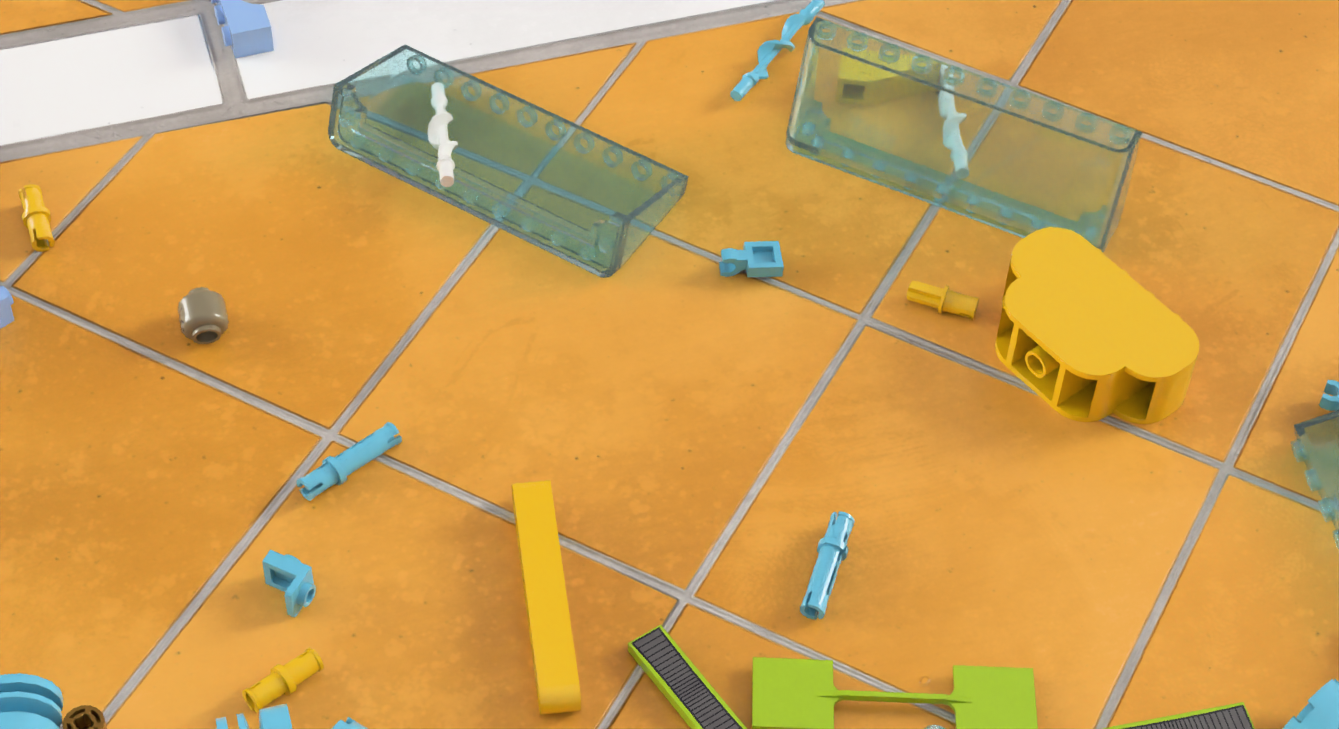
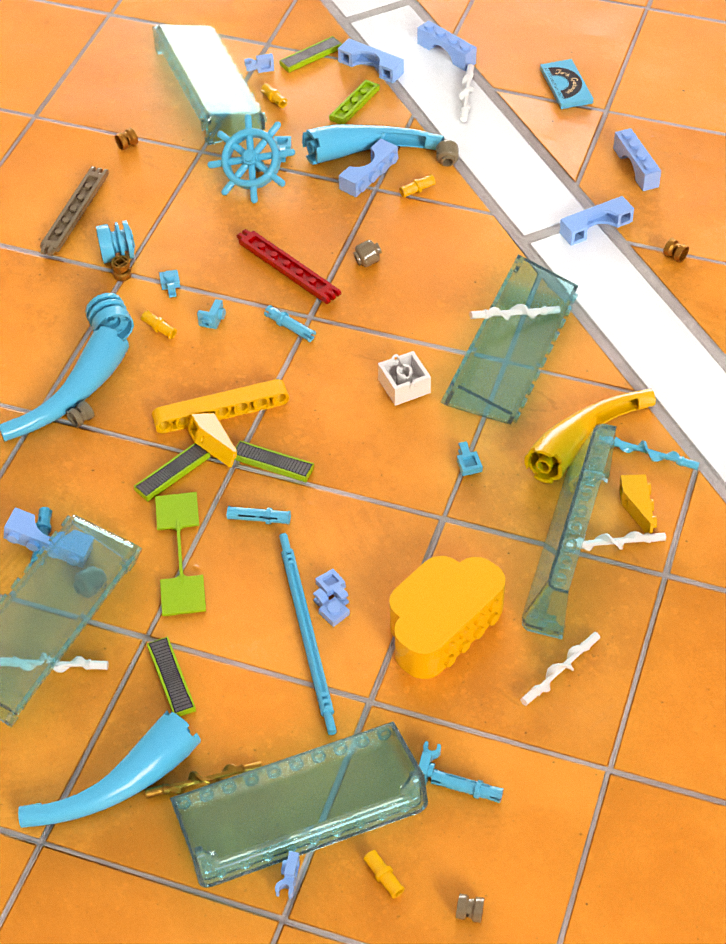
camera: 85 degrees right, 0 degrees up
yellow axle [907,280,979,320] -> none
none -> medium azure plate [159,270,180,298]
none -> yellow slope [188,413,237,467]
none -> tile [234,440,314,482]
none -> red hinge [237,229,342,304]
none -> medium azure axle [279,533,337,735]
none -> light blue plate [313,588,350,627]
none -> light blue plate [315,569,349,605]
none -> white brick [378,351,431,406]
none -> white piece [520,632,600,706]
none -> yellow brick [524,388,656,483]

